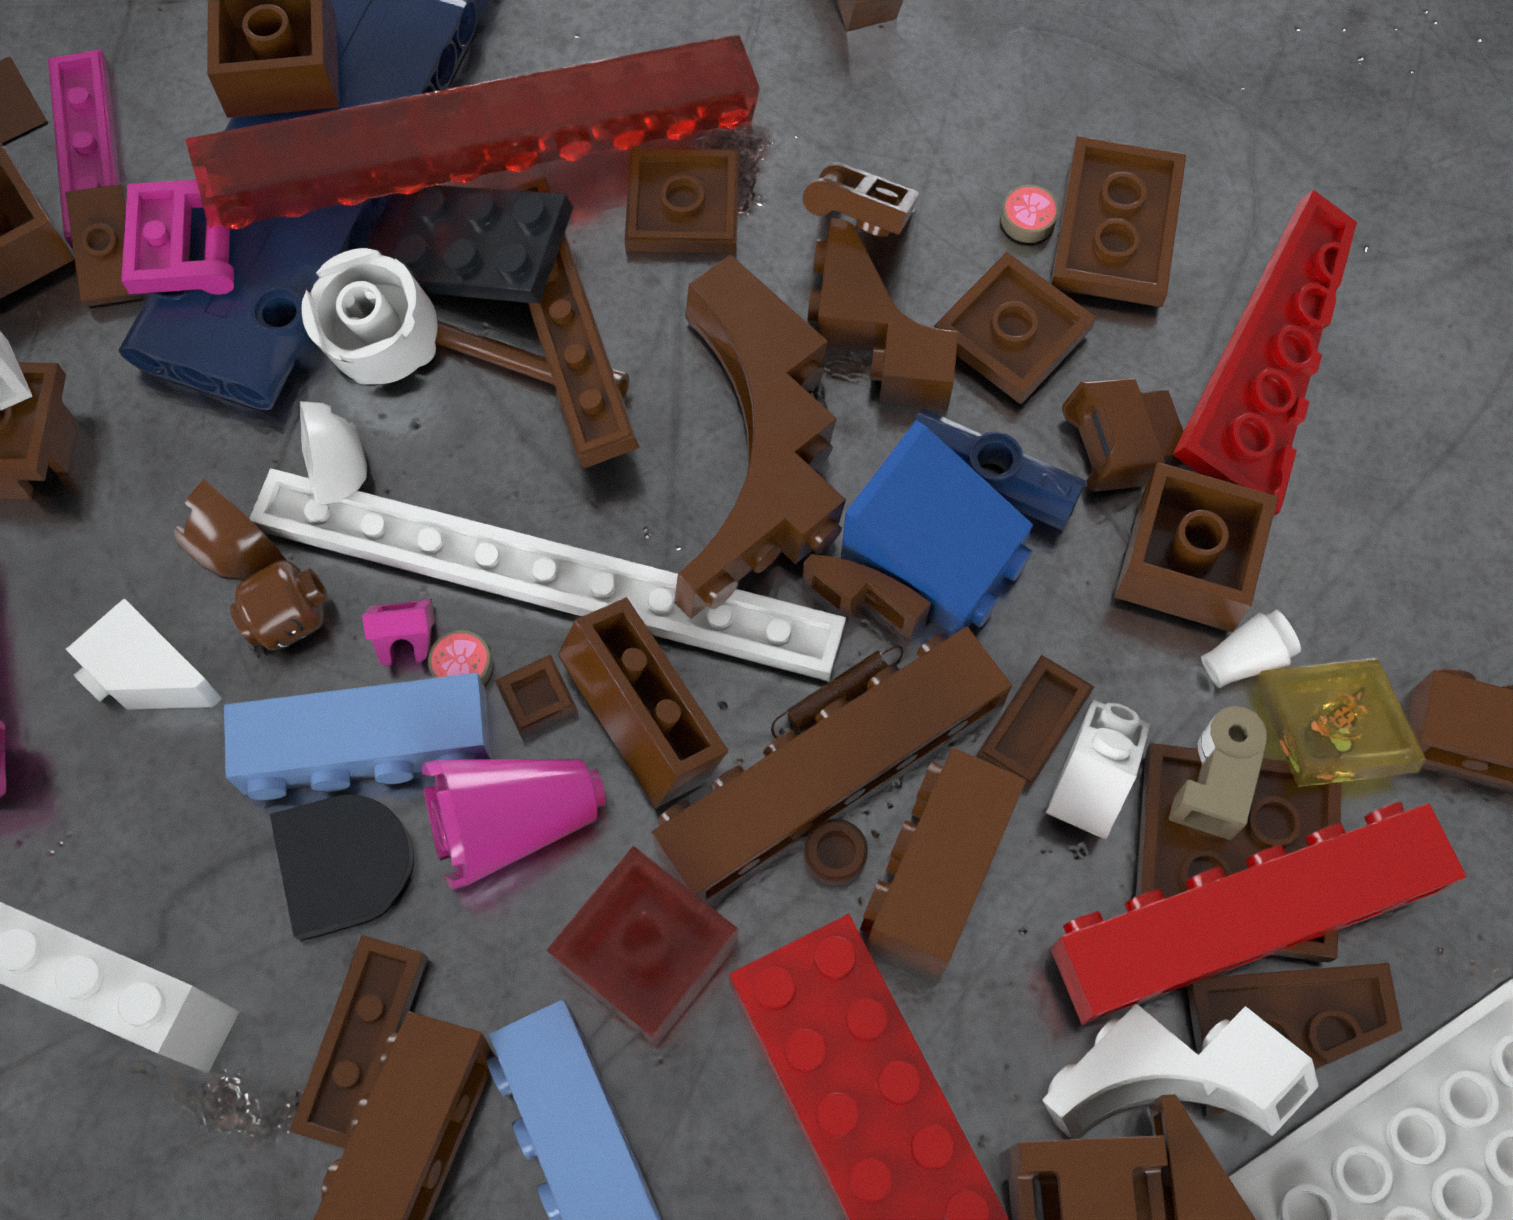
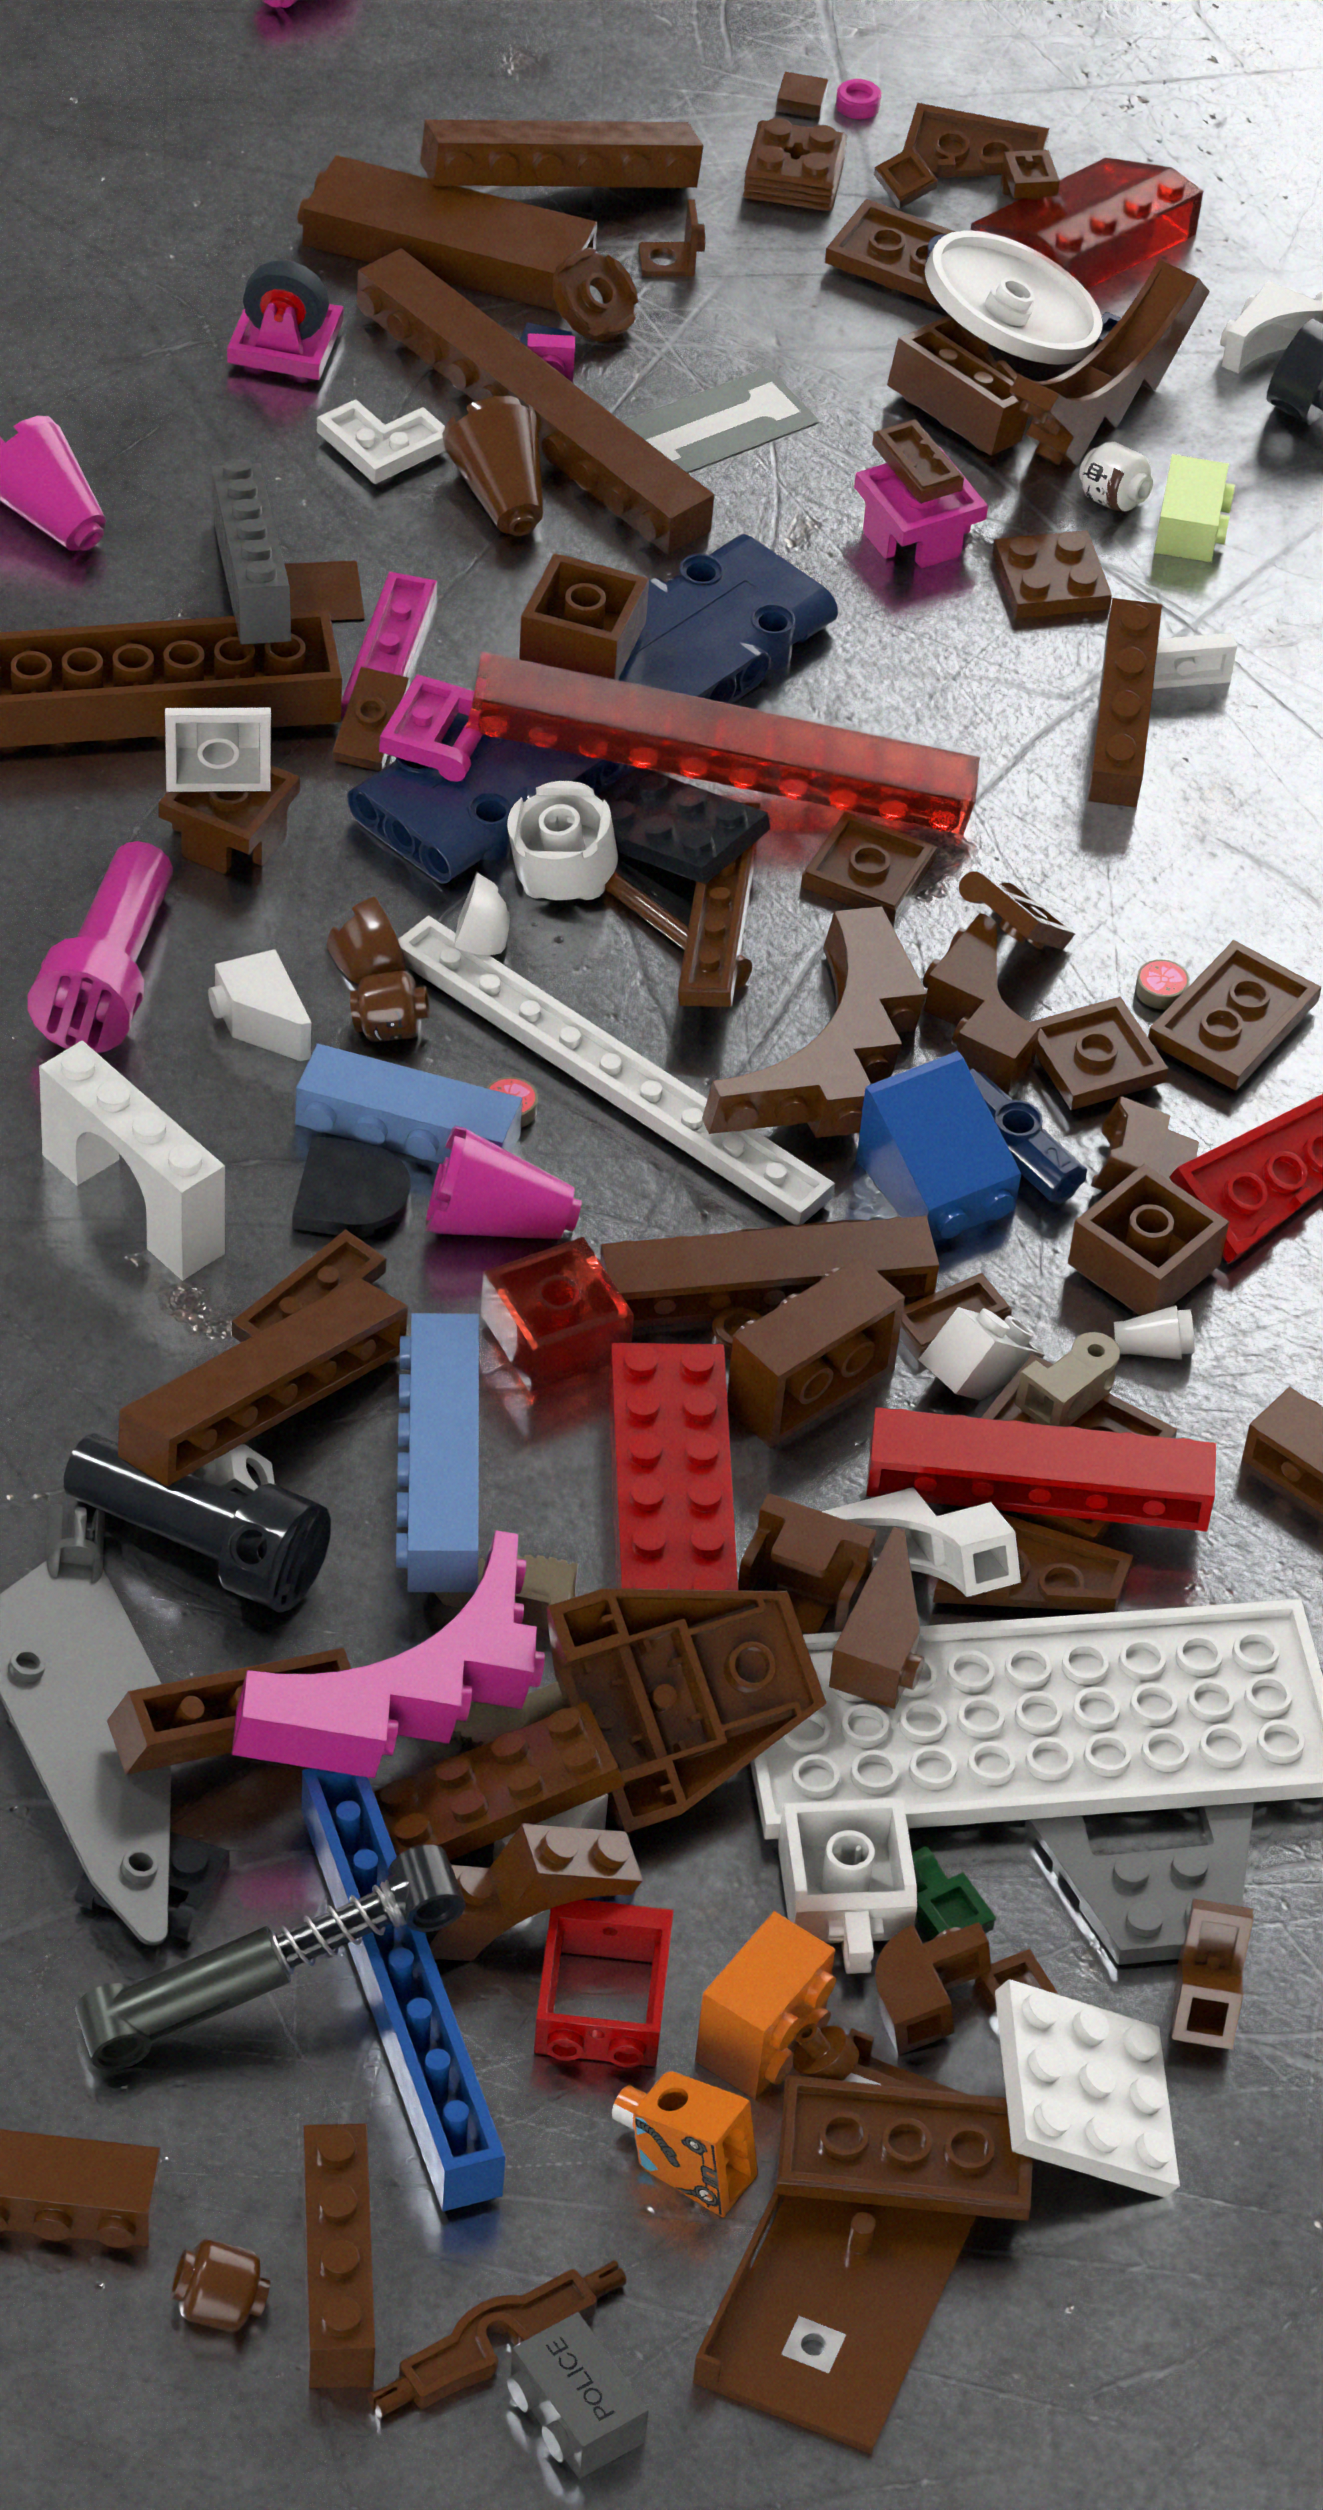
camera: 20 degrees right, 20 degrees down
dark pink tile [362,598,435,665] -> none
reddish brown tile [494,654,578,739] -> none
reddish brown brick [558,597,729,808] -> none
reddish brown slope [803,554,931,642] -> none
clear yellow tile [1256,658,1426,787] -> none

